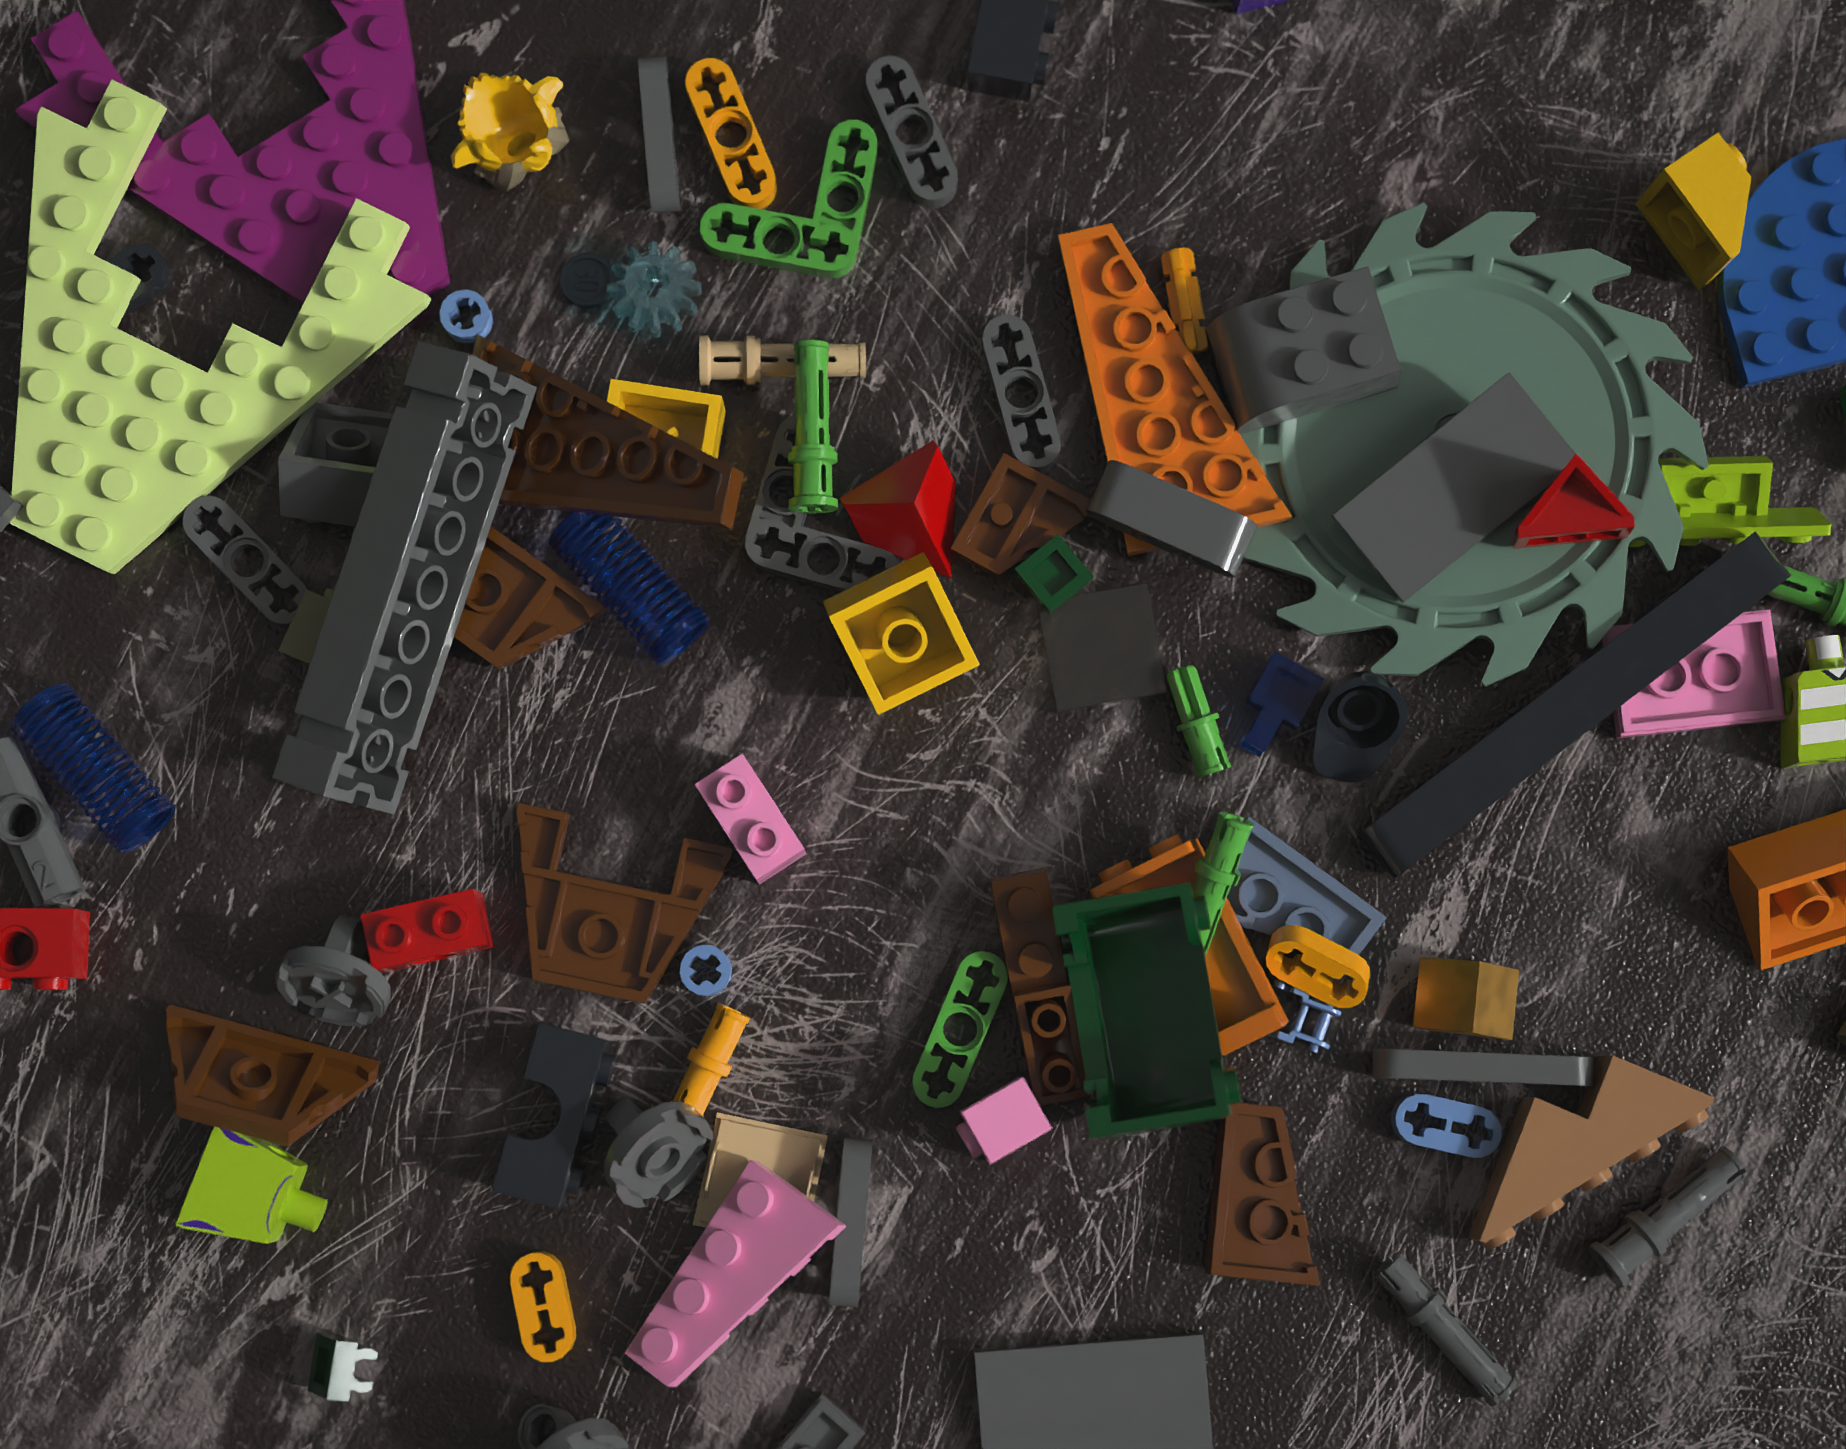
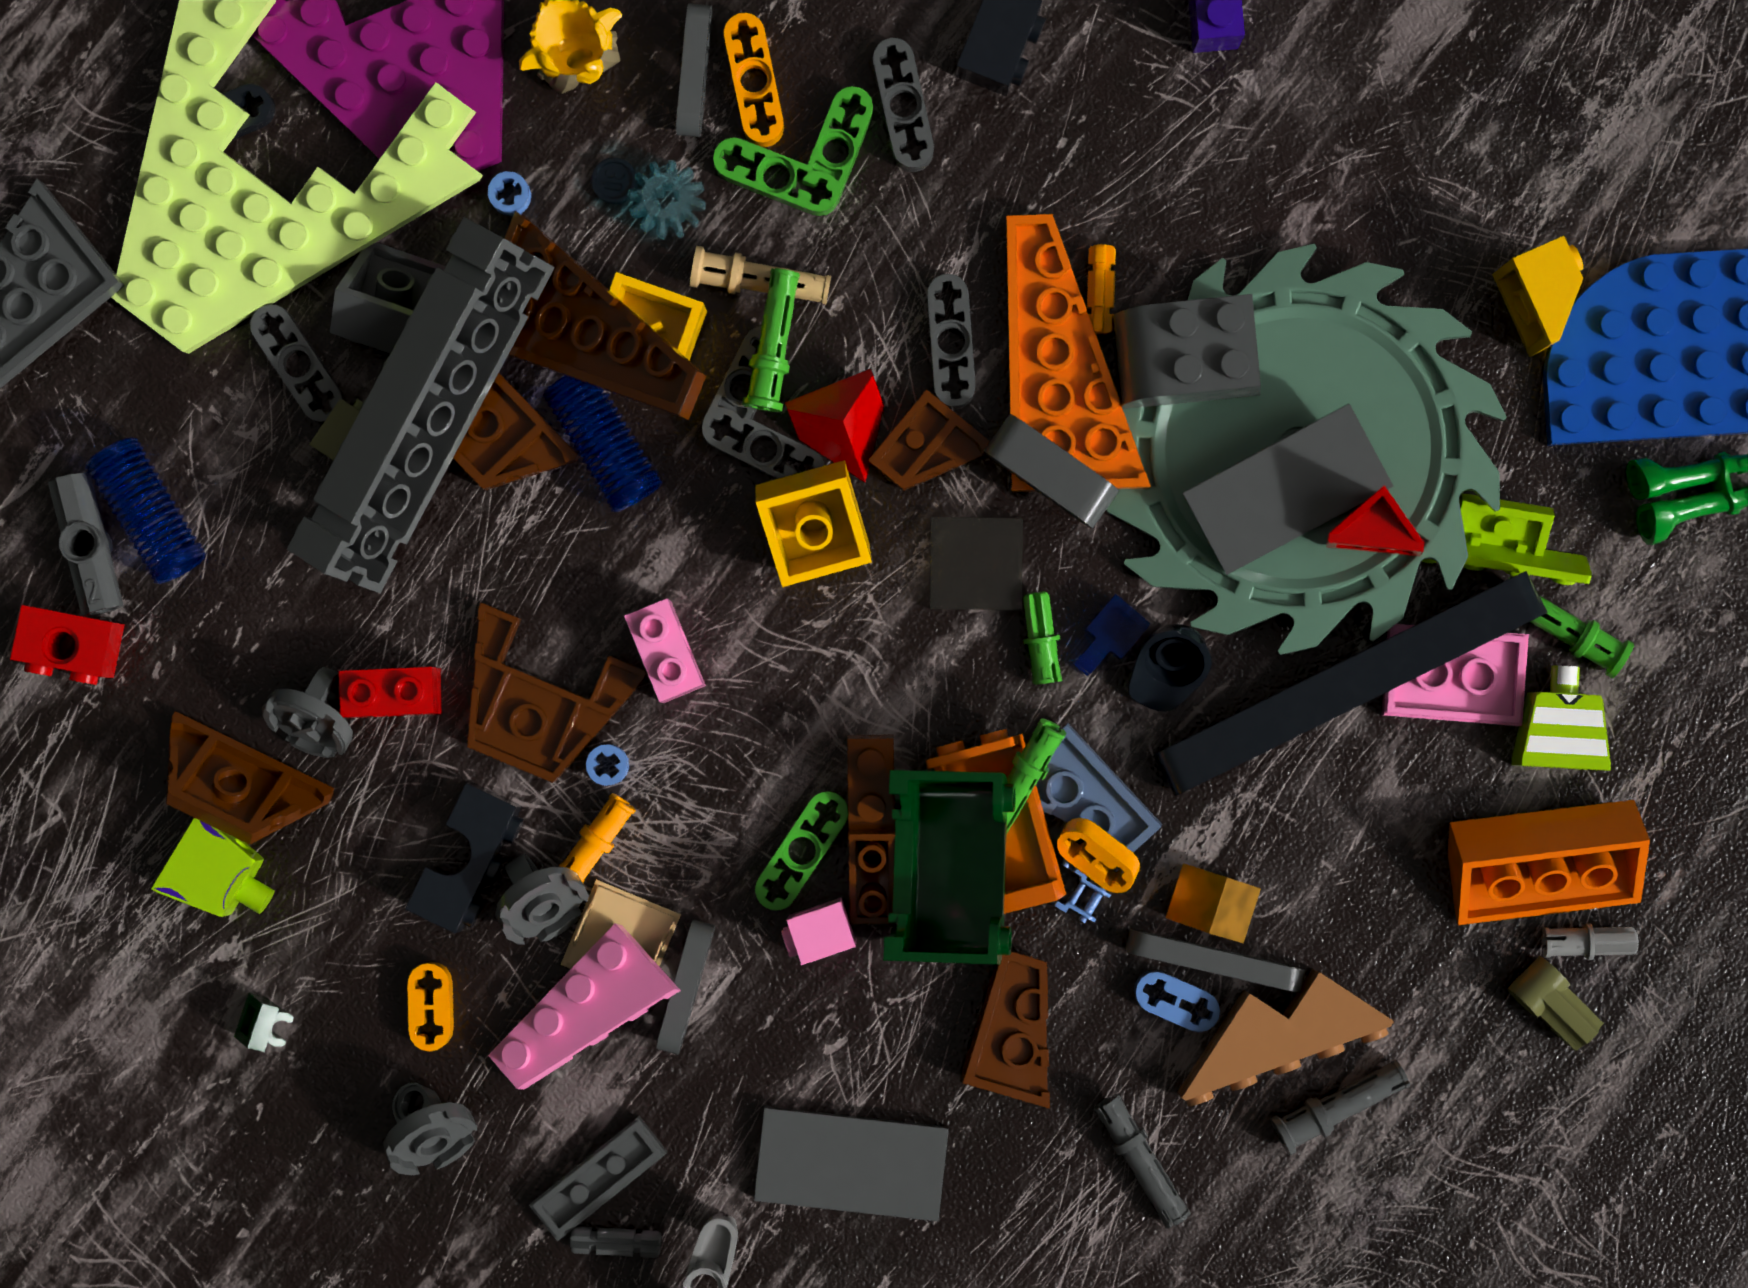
camera: 20 degrees right, 5 degrees up
dark green tile [1014,534,1094,615] -> none

